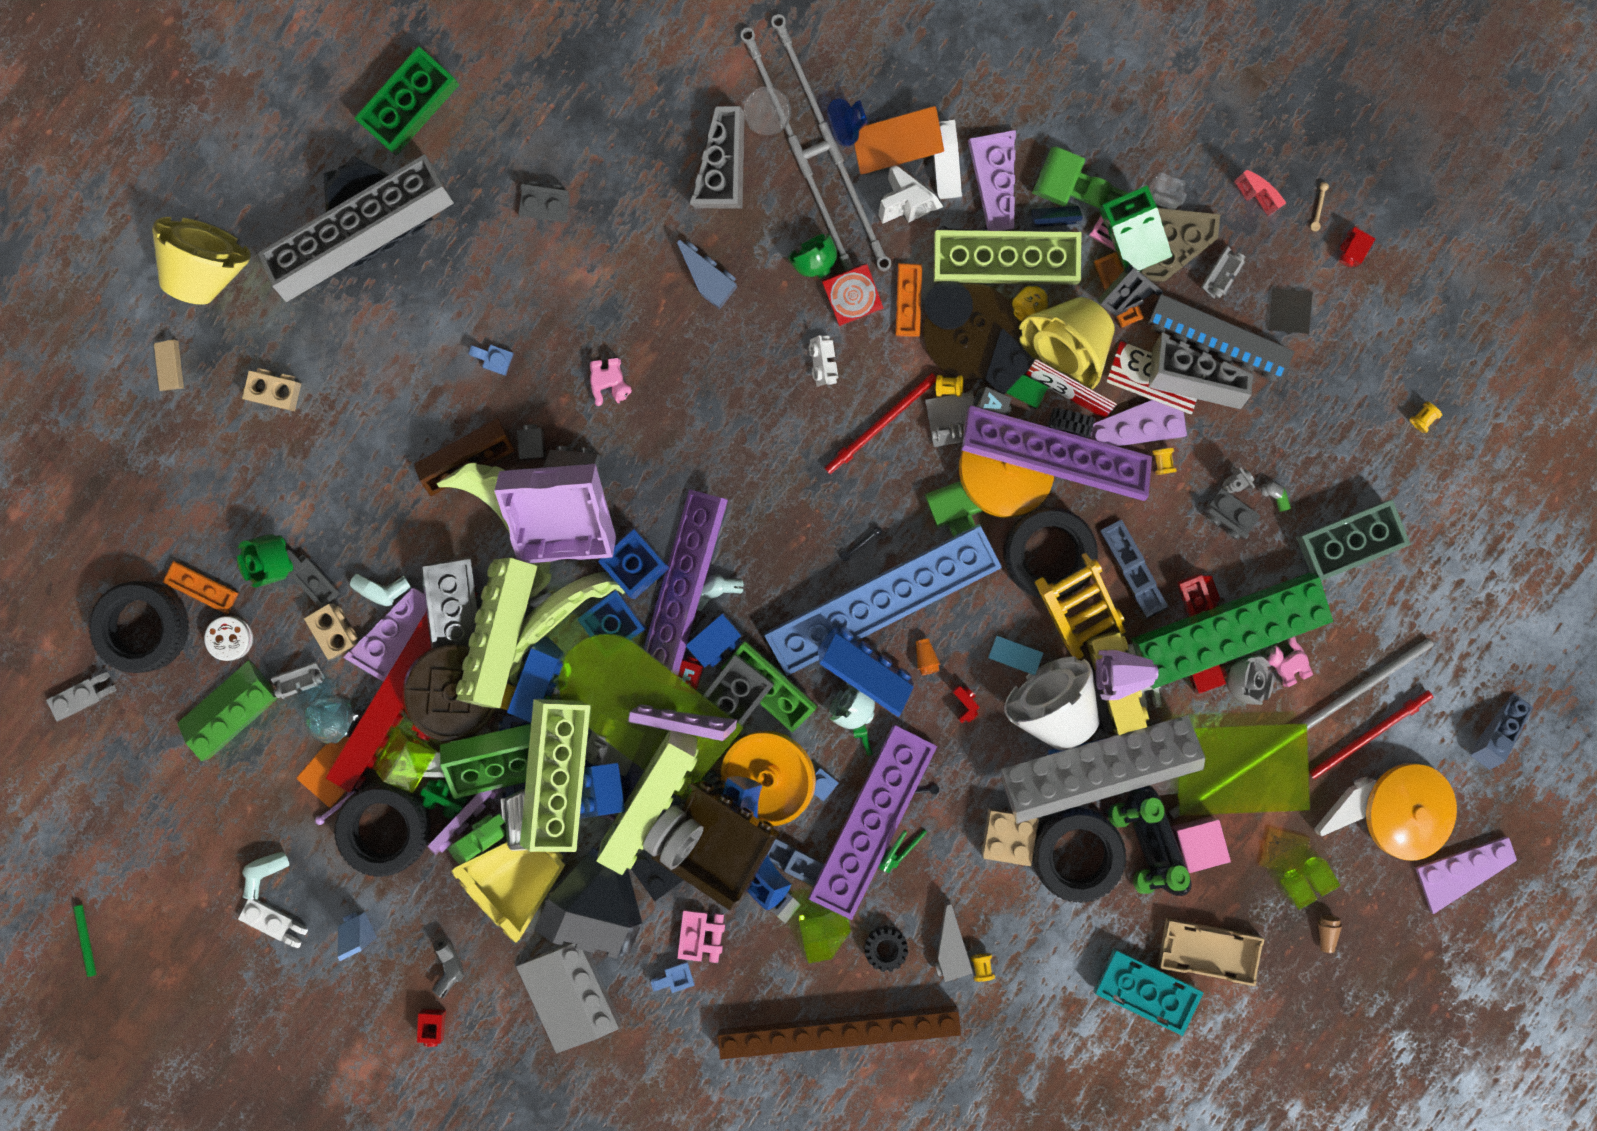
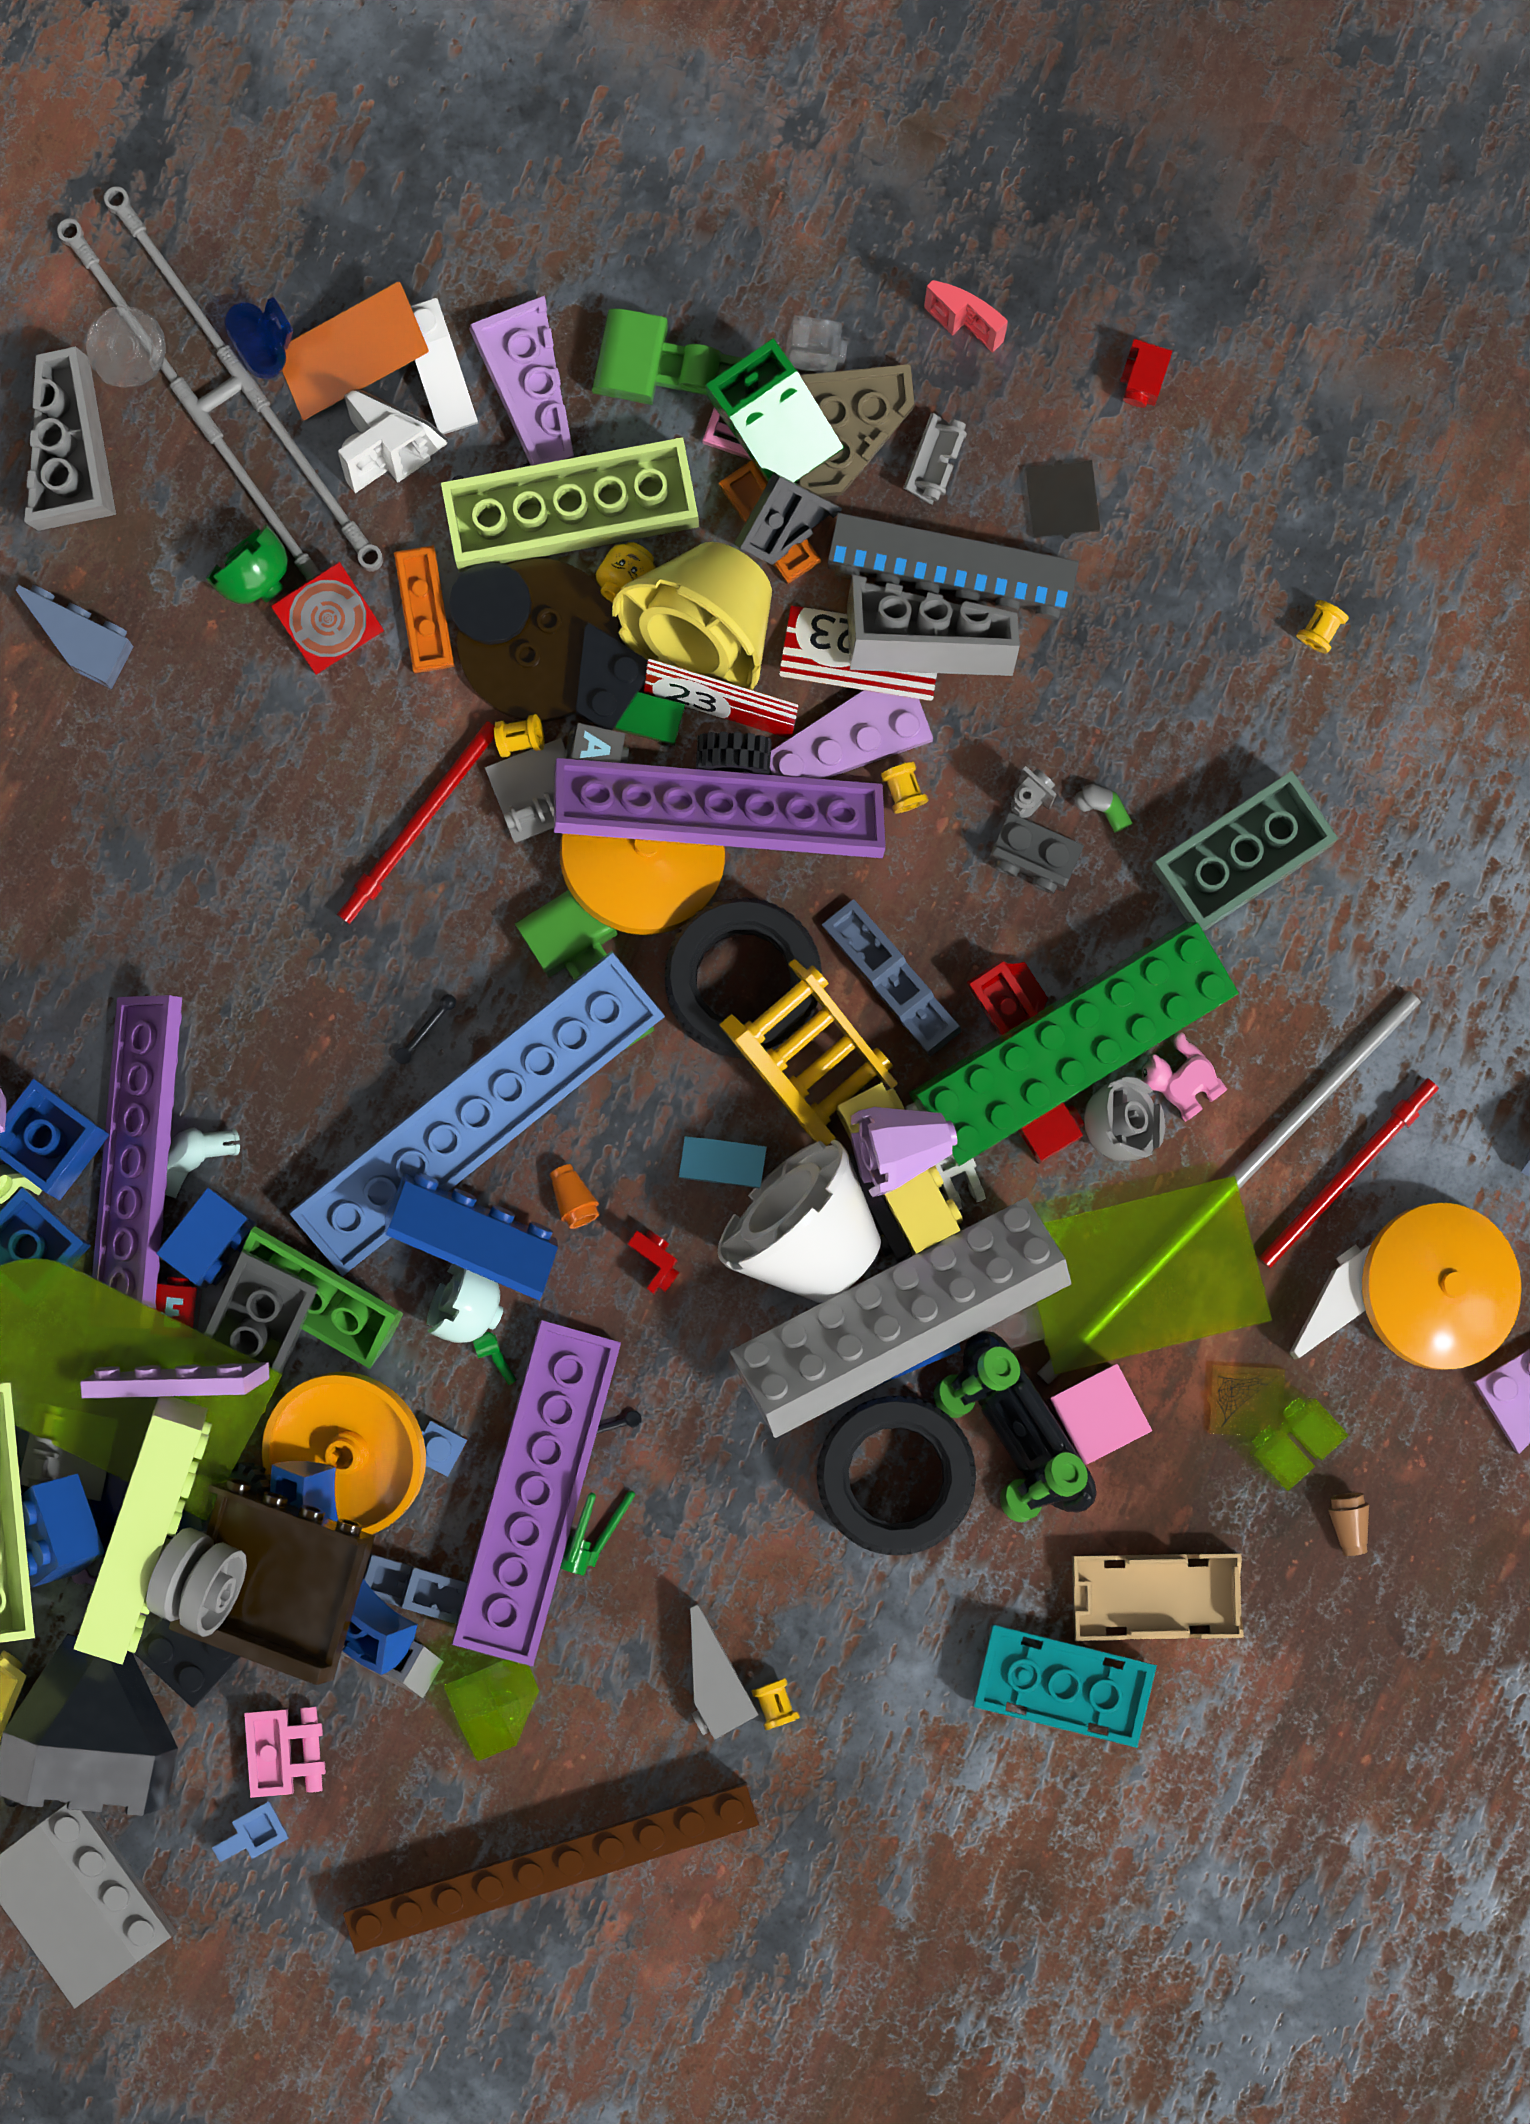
camera: 15 degrees left, 5 degrees down
white hinge [809,336,838,387] -> none
black tyre [864,926,908,972] -> none
tan brick [981,808,1039,866] -> none
dark blue slope [1031,206,1083,228] -> none
tan hinge [1310,182,1329,232] -> none

